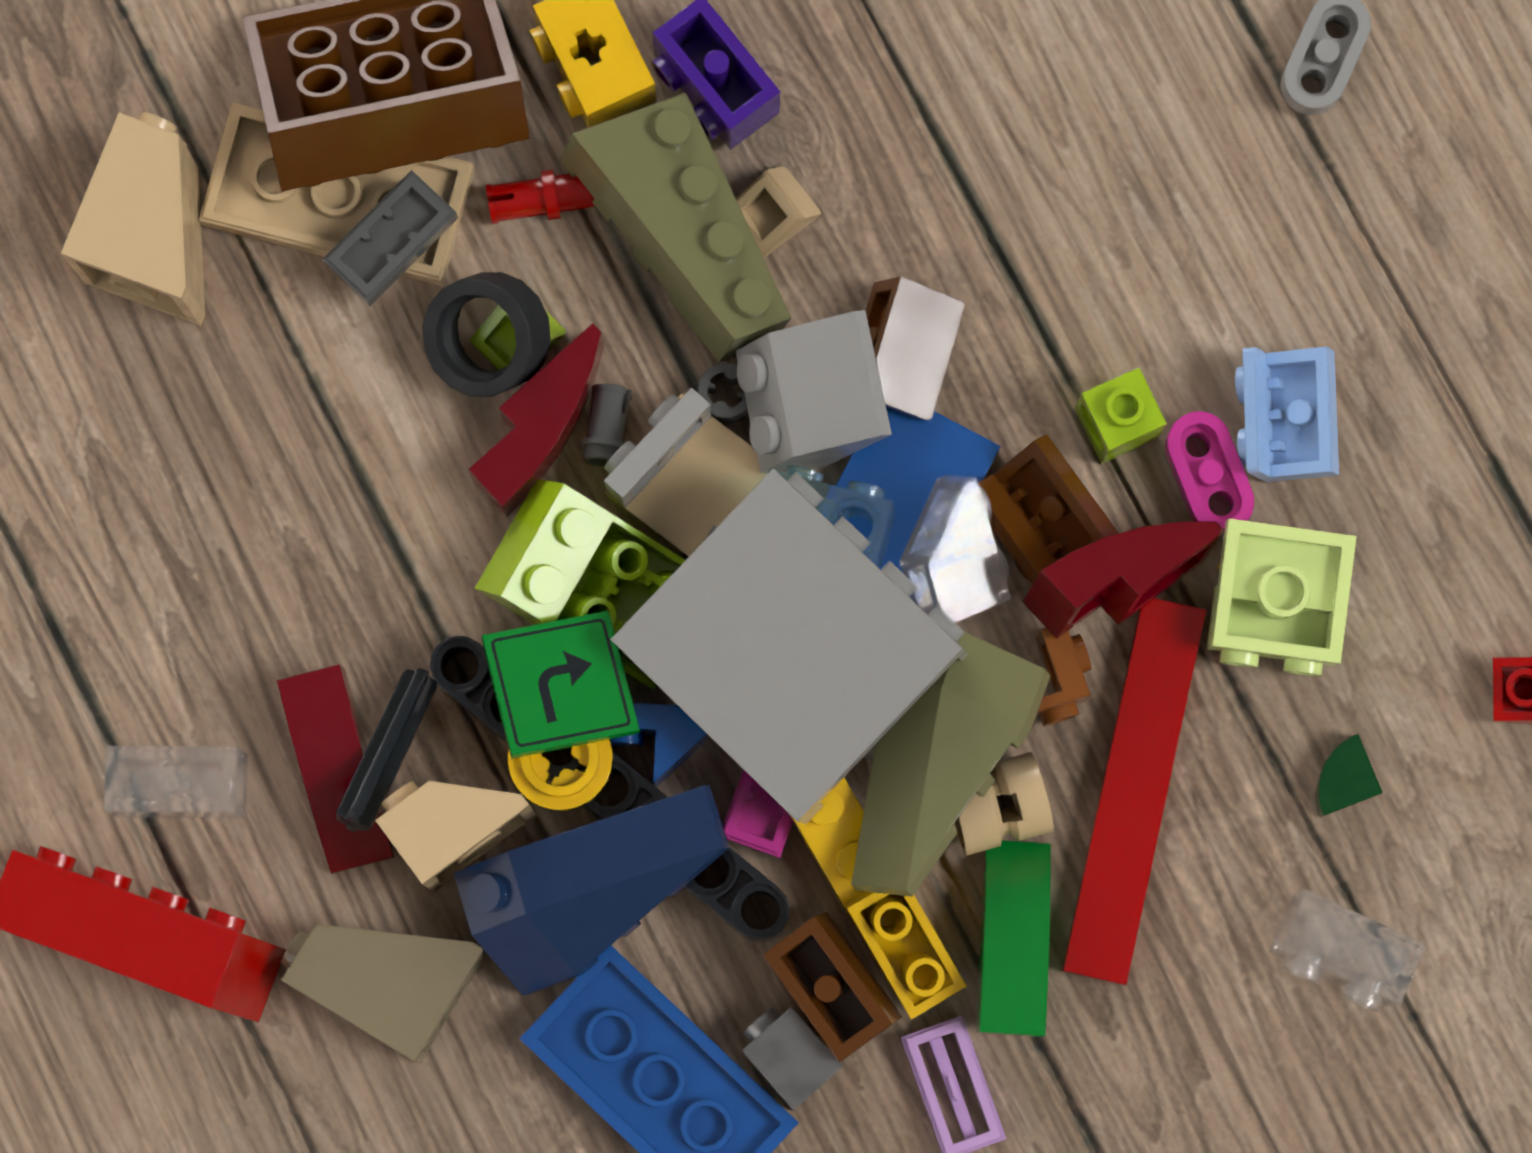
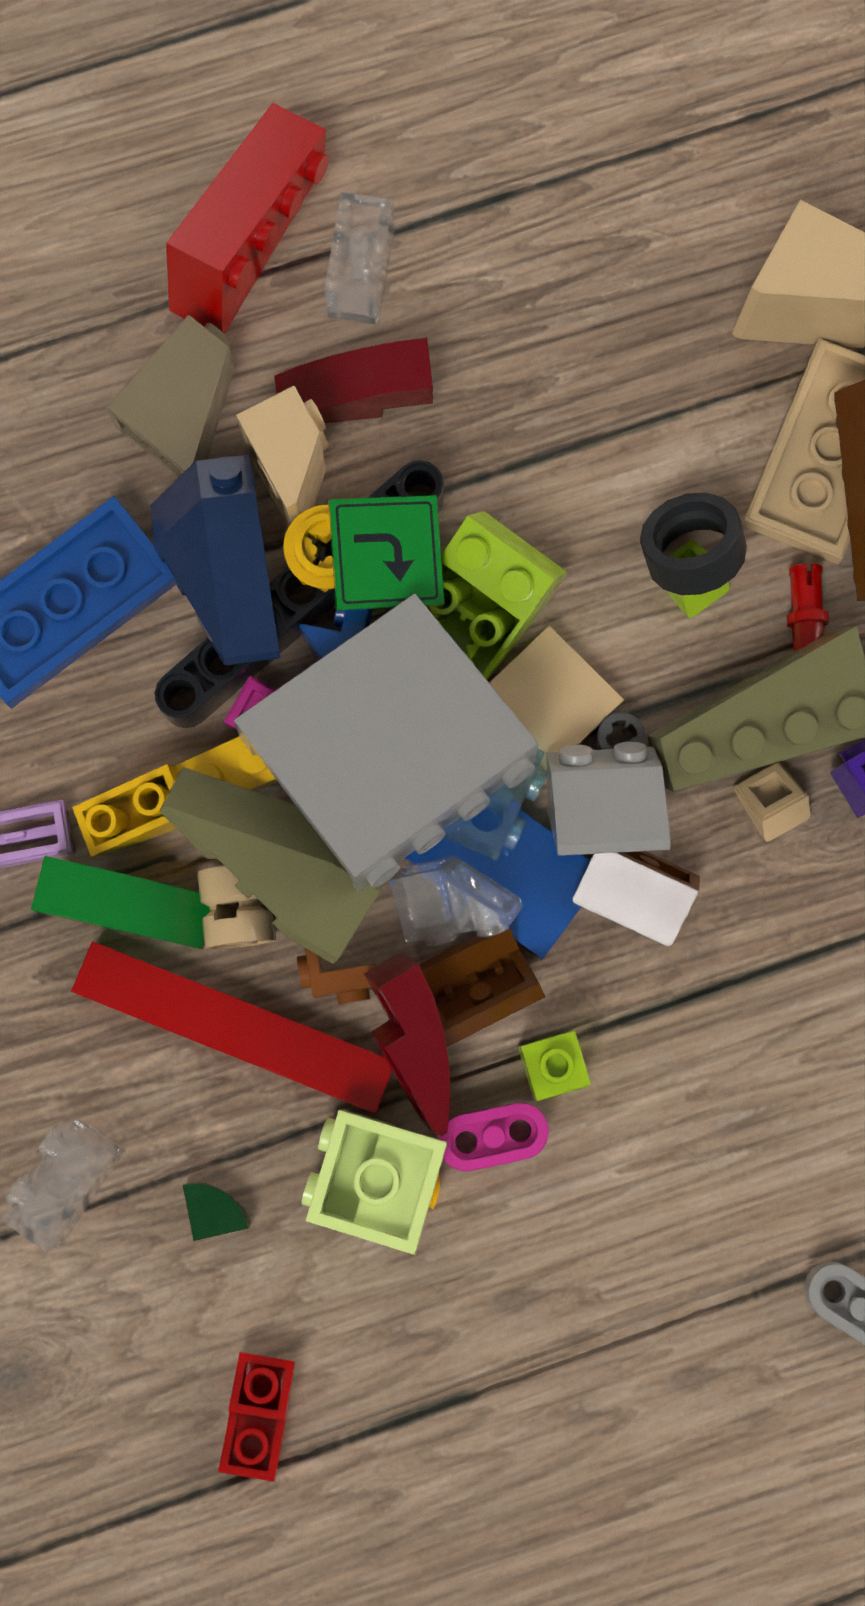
camera: 100 degrees right, 0 degrees up
dark grey plate [322,170,458,307] -> none
black axle [336,668,437,832] -> none
dark red slope [468,323,604,517] -> none
dark grey pin [579,384,633,467] -> none
light grey plate [604,388,711,509] -> none
flat silver brick [742,1007,843,1111] -> none
reddish brown brick [762,912,903,1062] -> none
light blue bracket [1235,346,1339,482] -> none

